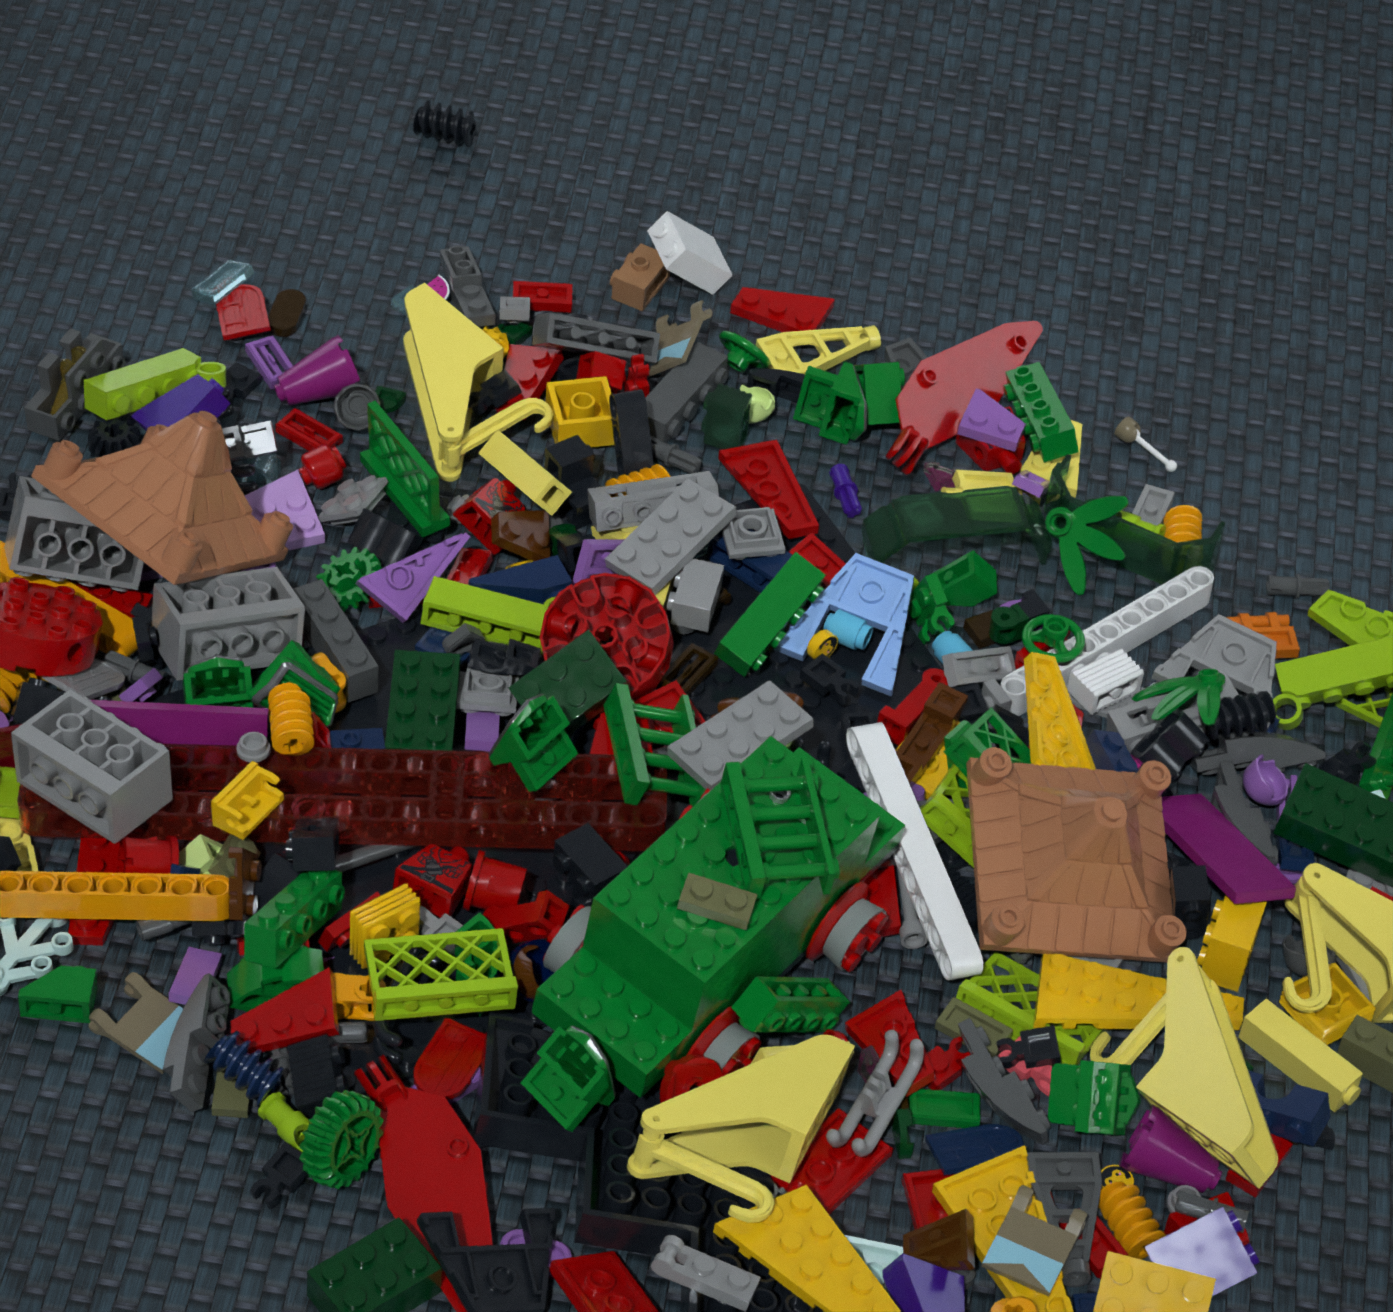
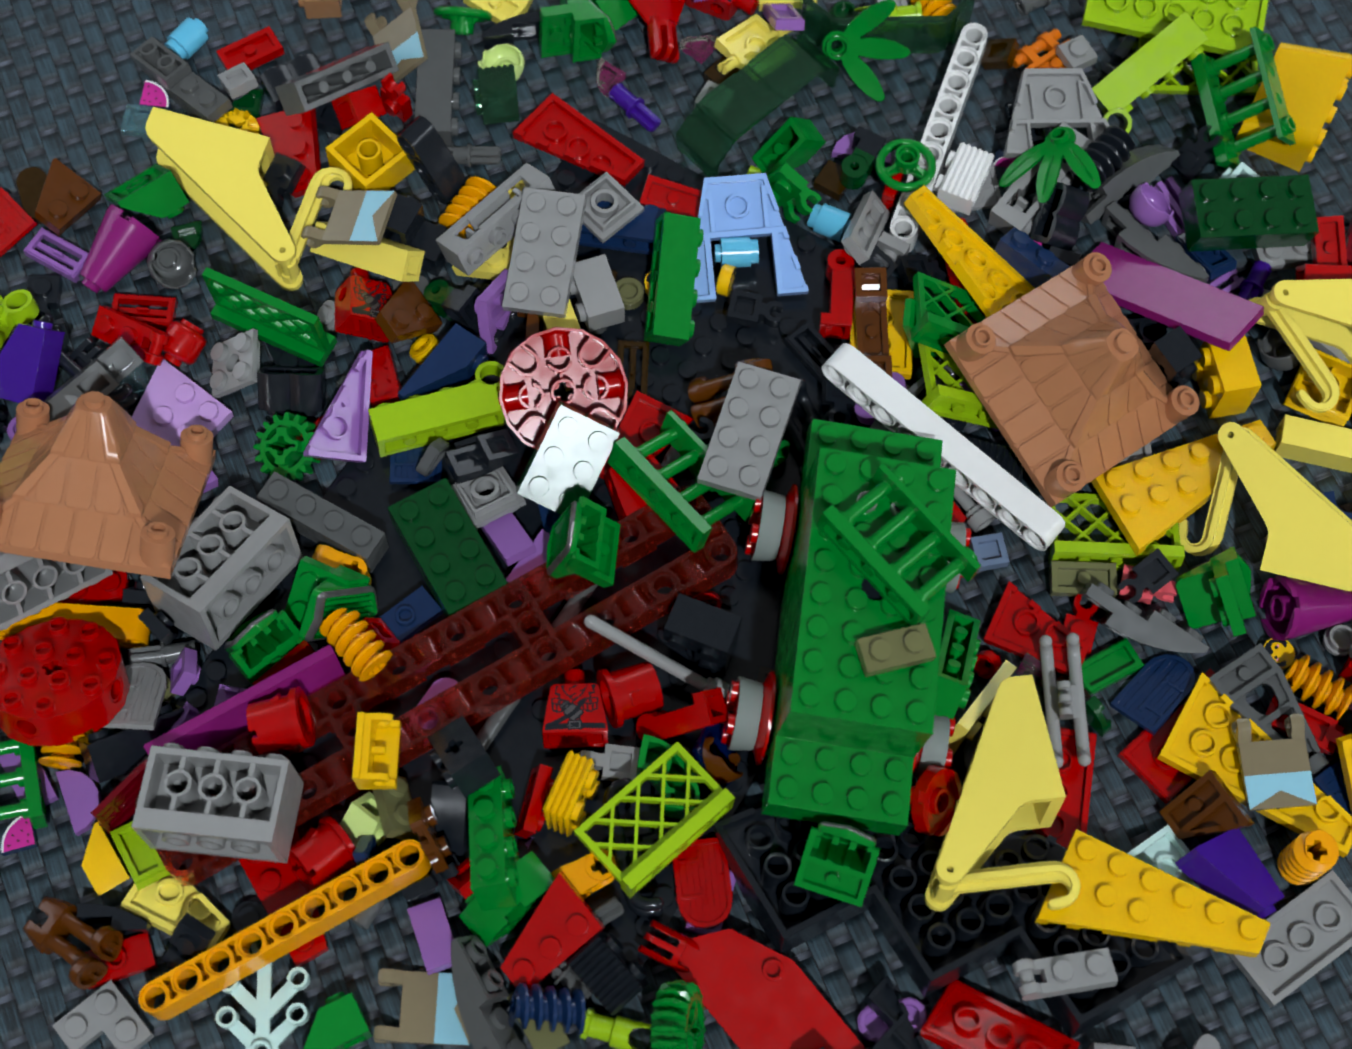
camera: 30 degrees left, 20 degrees up
light grey plate [236,732,270,762] -> none
none -> reddish brown wing [35,158,101,236]
none -> red plate [91,305,170,366]
none -> green slope [104,164,190,218]
none -> medium azure brick [164,17,209,60]
none -> red piece [246,686,315,754]
none -> dark tan flag [301,186,397,248]
none -> light grey piece [584,615,729,699]
none -> clear smoke tile [596,58,626,99]
none -> olive tile [616,277,644,310]
none -> sand blue tile [969,532,1010,572]
none -> dark brown tile [981,38,1020,70]
none -> light grey plate [1055,34,1098,69]

